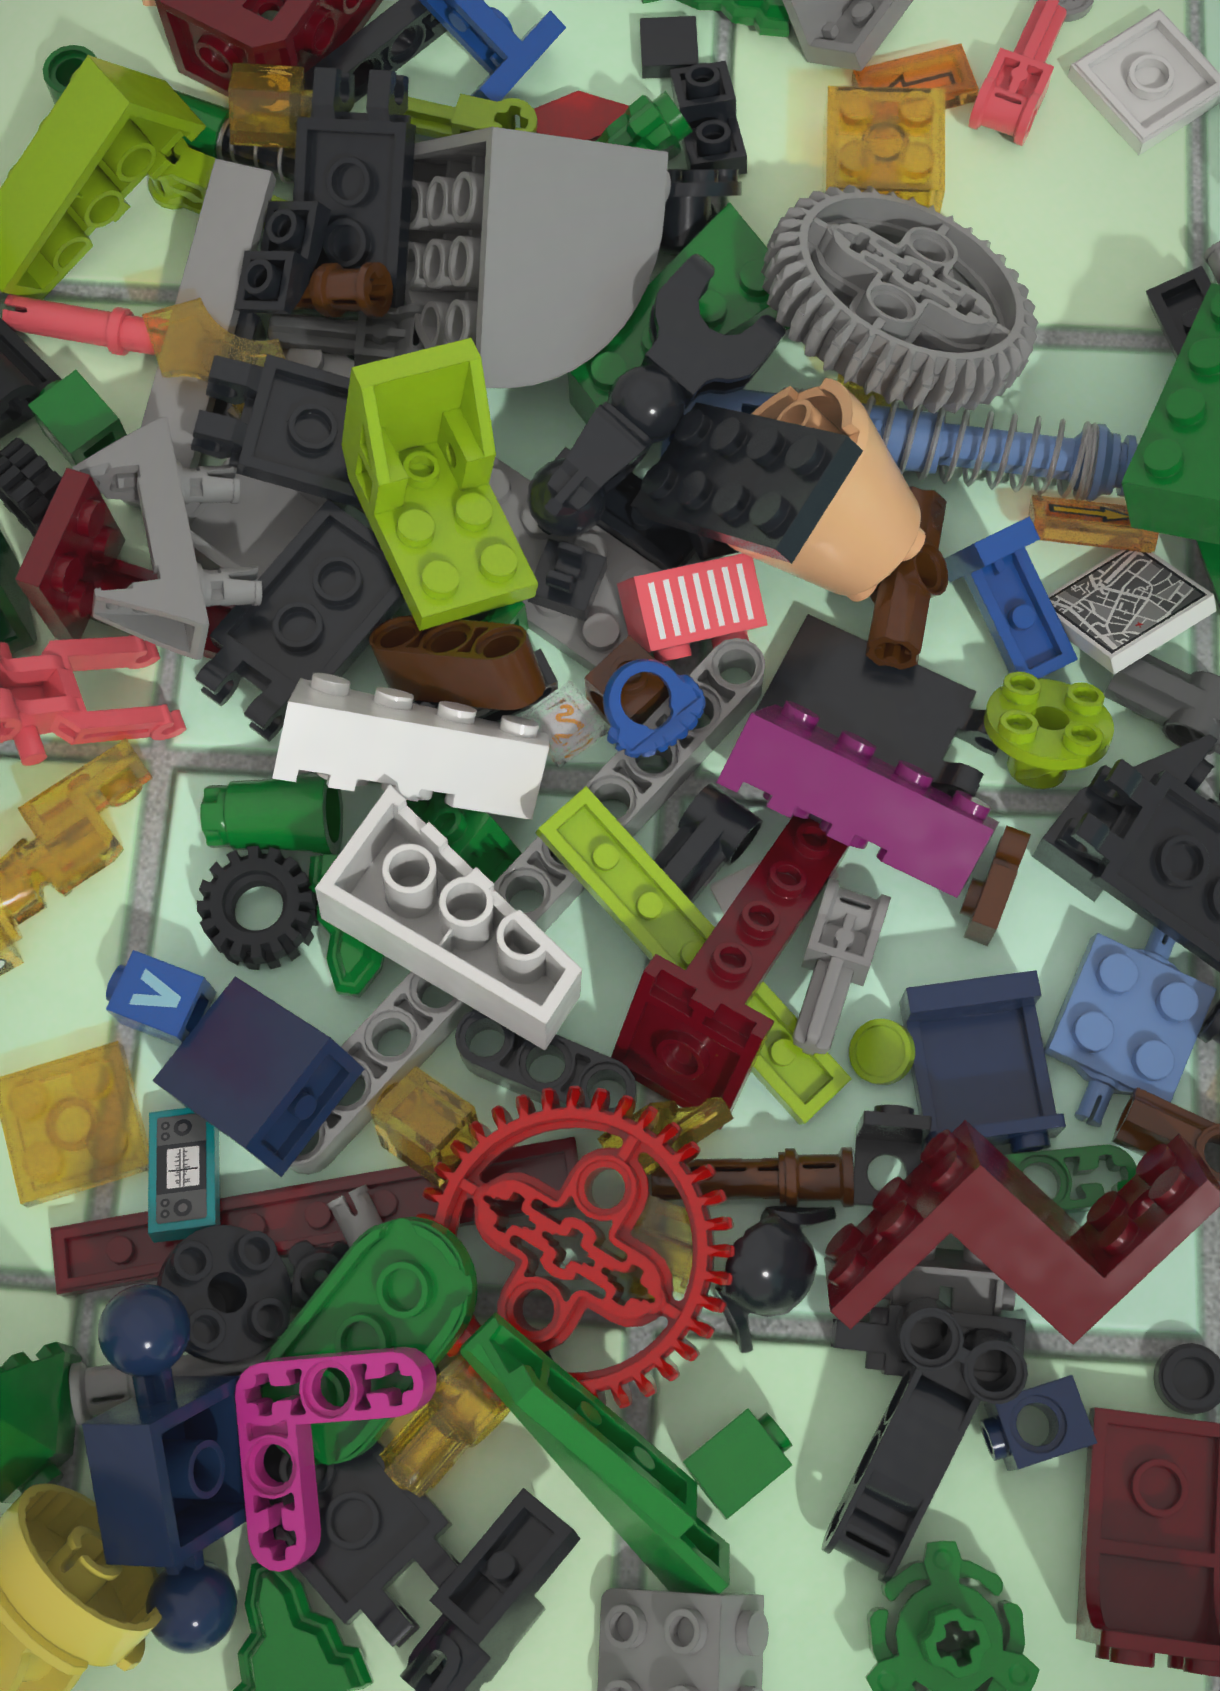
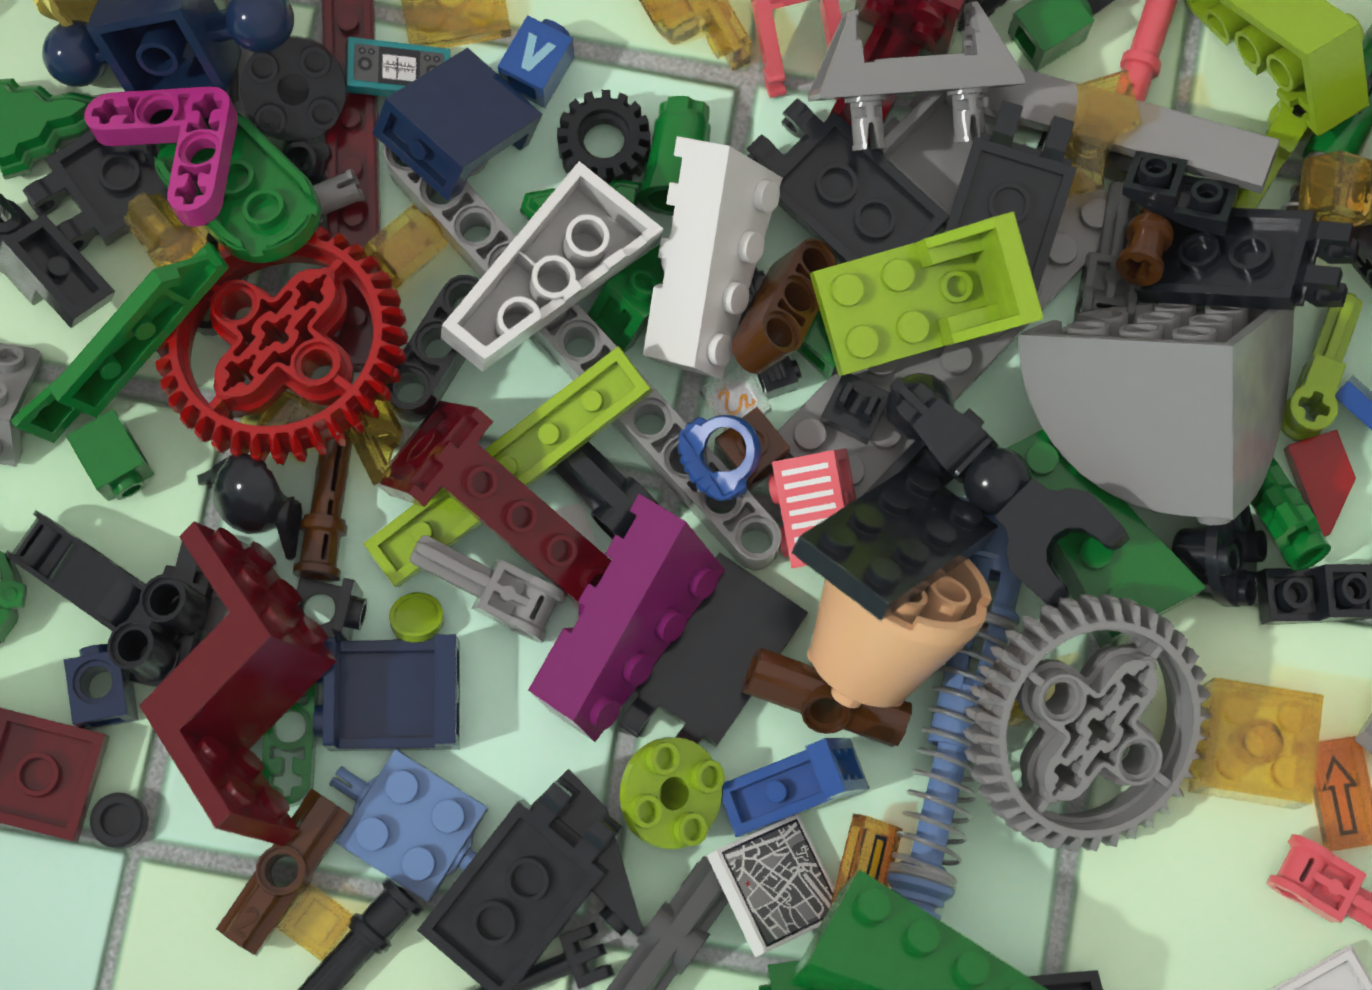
camera: 90 degrees right, 5 degrees up
reddish brown plate [959,825,1031,946] -> none

